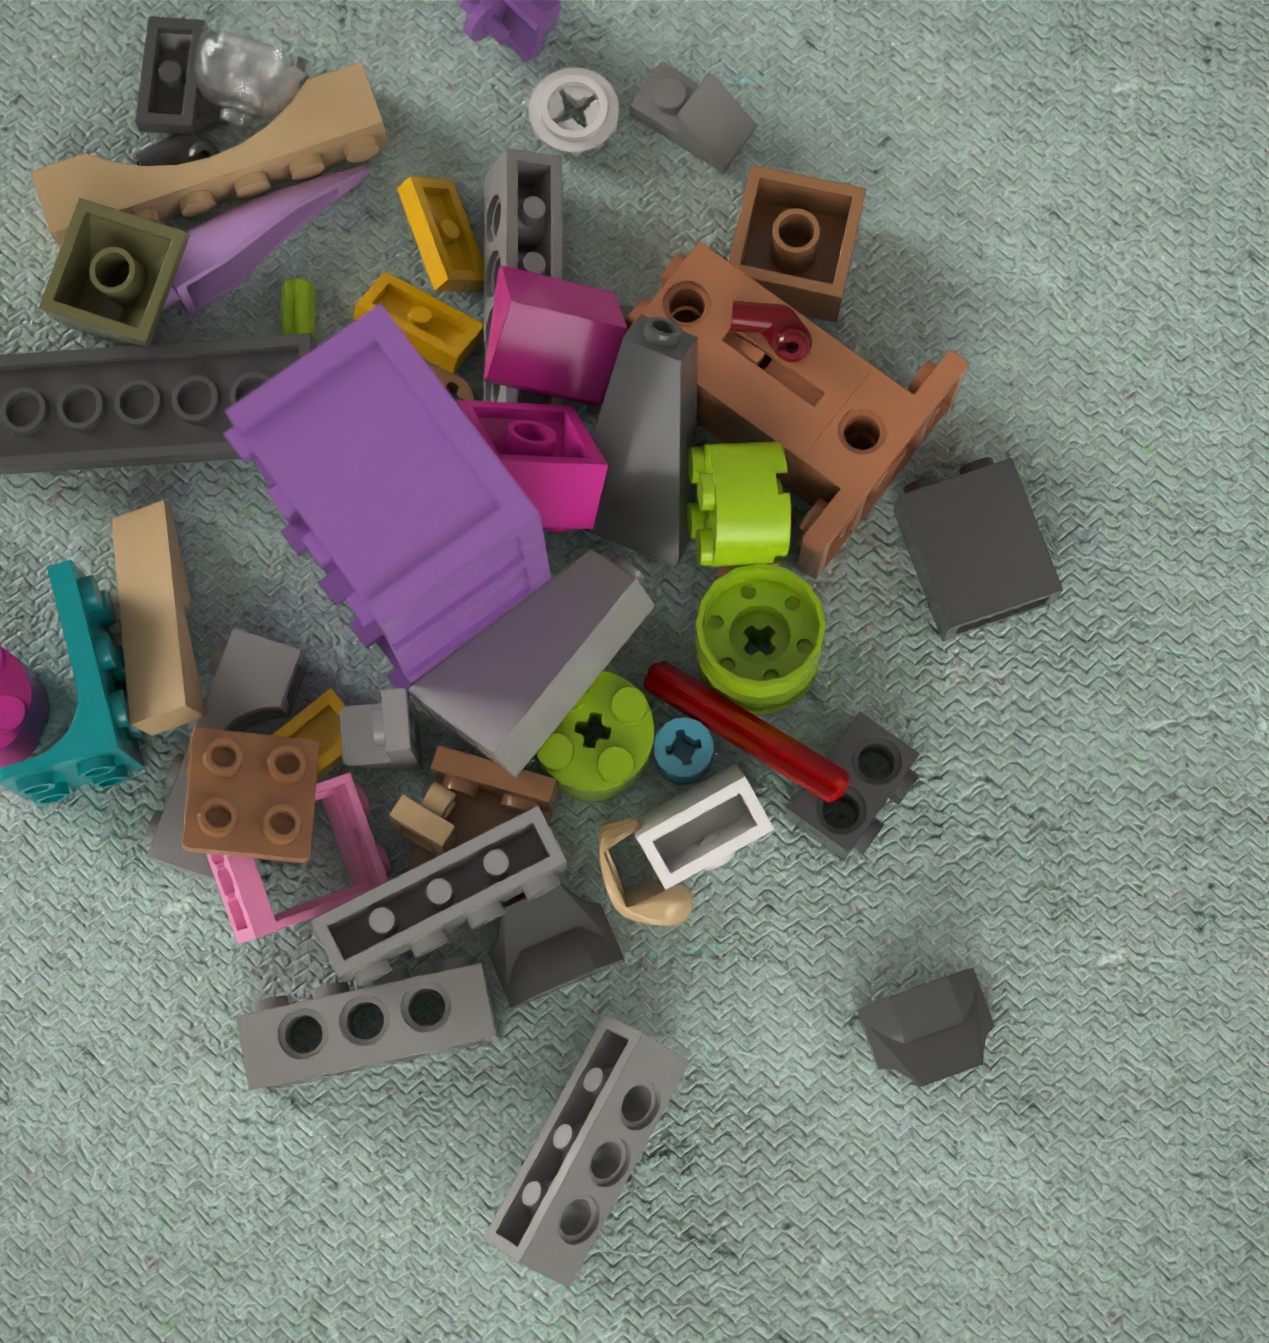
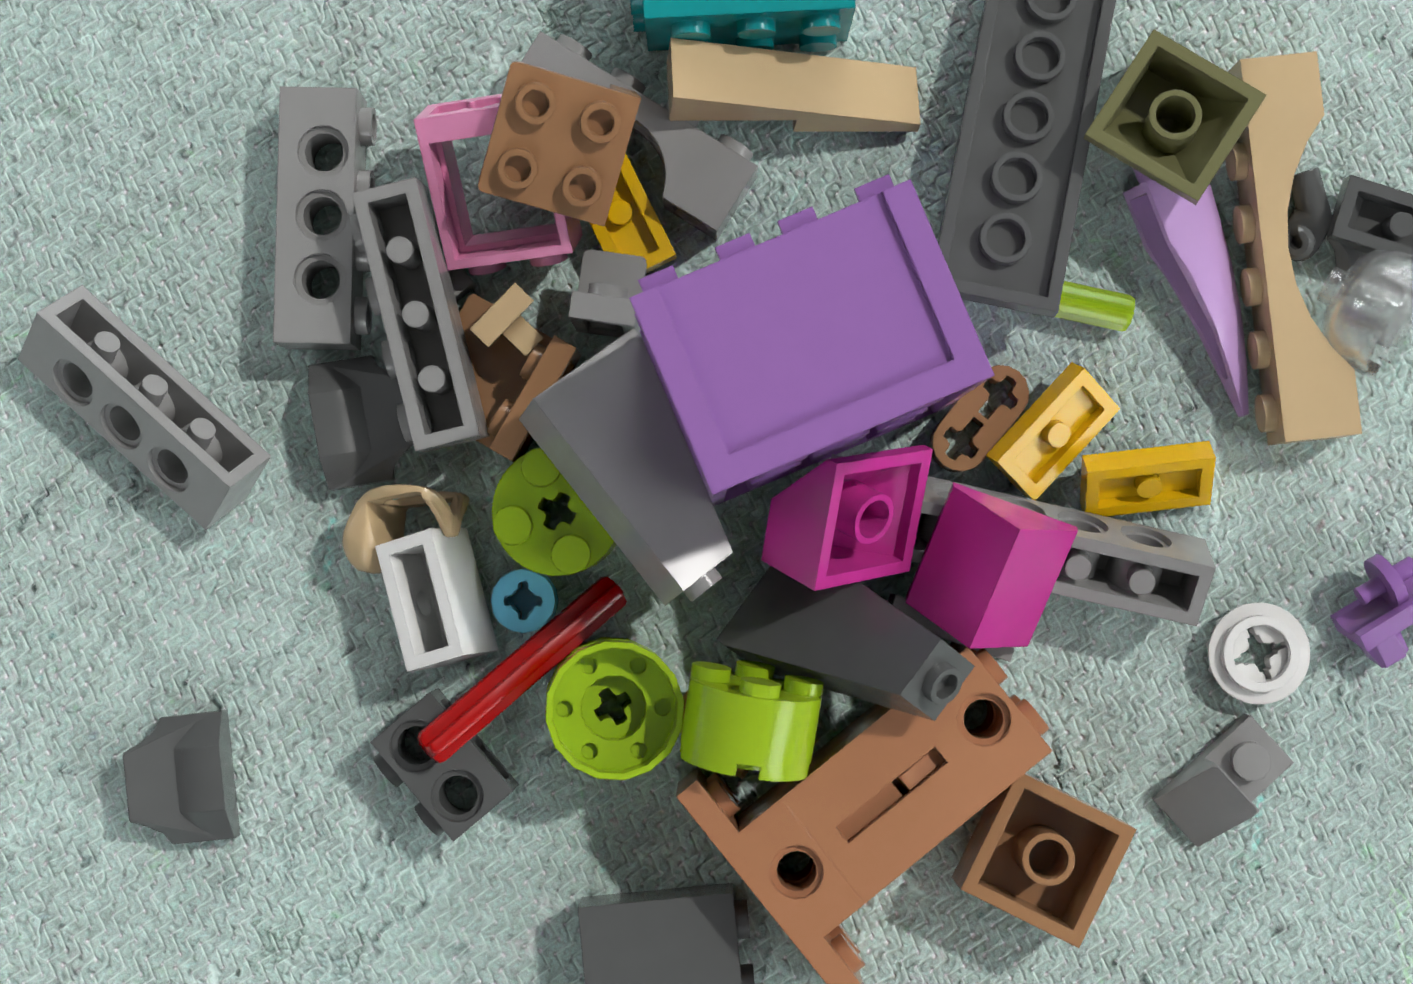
camera: 105 degrees right, 10 degrees up
dark red arm [731,301,812,363] -> none

